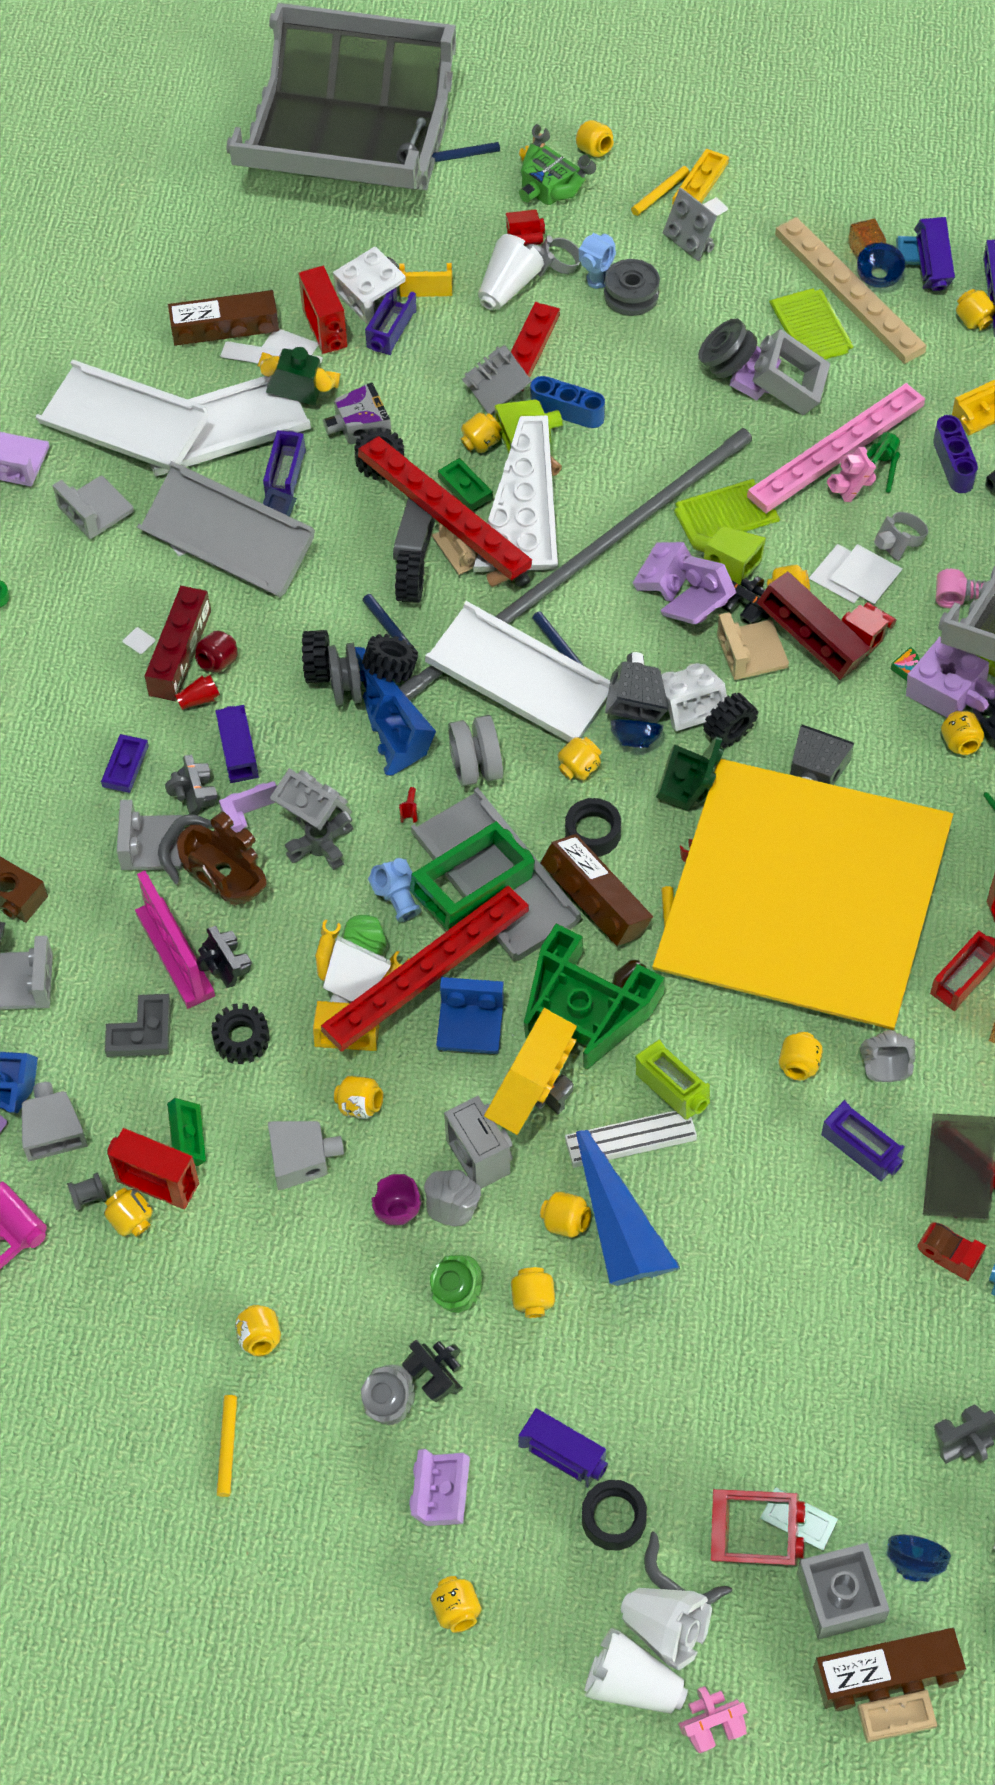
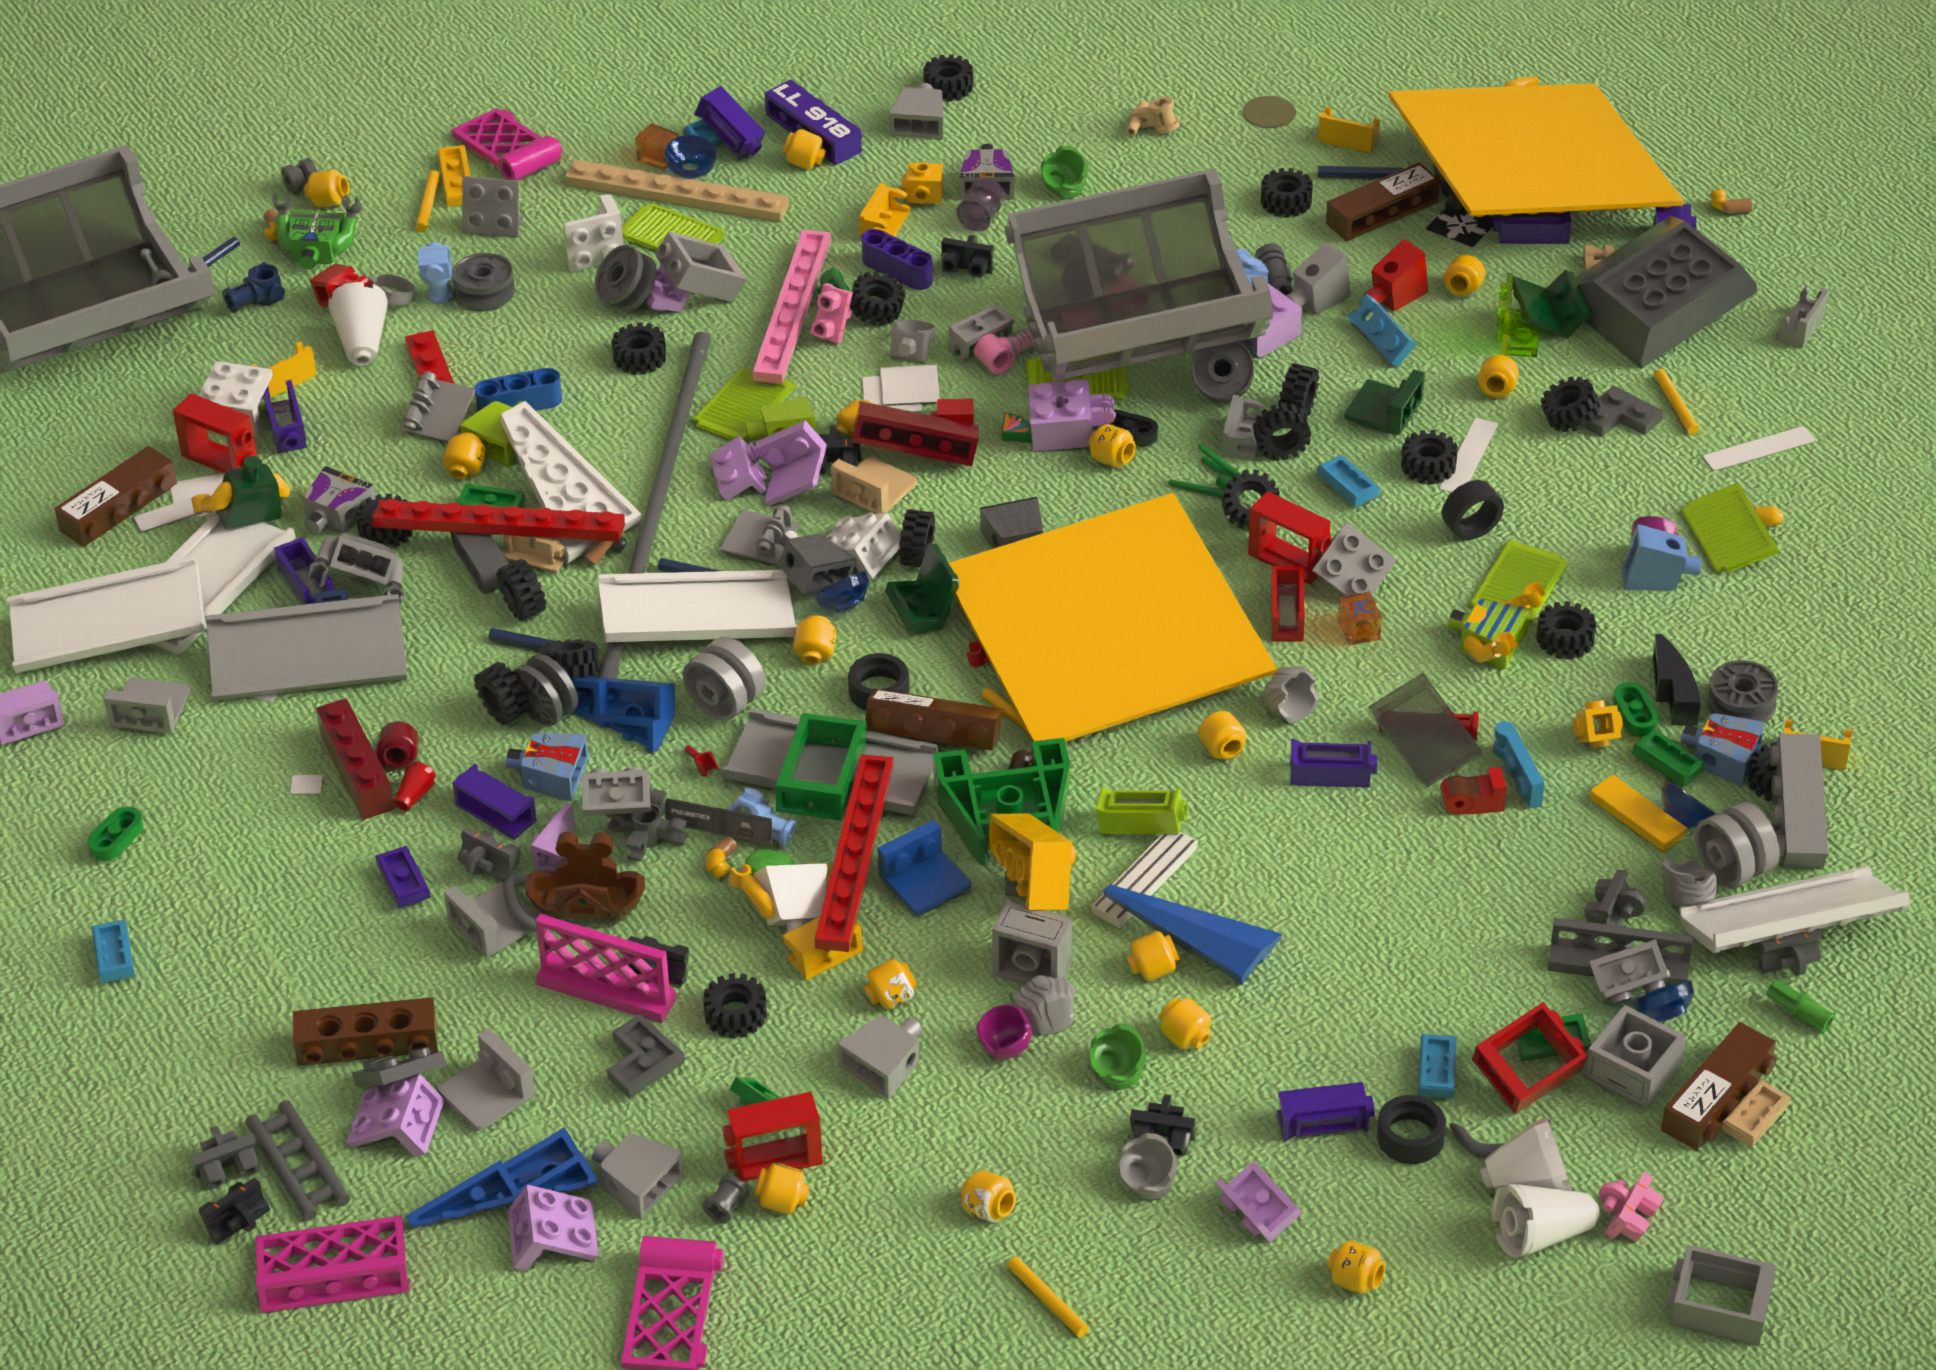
camera: 40 degrees left, 15 degrees down
none -> dark blue connector [222,262,285,313]
none -> dark grey wheel [281,158,318,194]
none -> light grey torso [306,532,405,604]
none -> dark pink piece [451,108,562,181]
none -> medium blue torso [506,733,588,801]
none -> white bracket [563,194,624,272]
none -> black tyre [612,322,667,375]
none -> flat silver sticker [665,798,773,844]
none -> yellow arm [705,836,737,879]
none -> light grey hinge [720,505,800,564]
none -> black tyre [850,271,905,325]
none -> light grey hinge [949,304,1014,361]
none -> dark azure plate [1418,1034,1457,1099]
none -> dark grey fence [1547,918,1693,989]
none -> light grey bracket [1589,939,1671,1005]

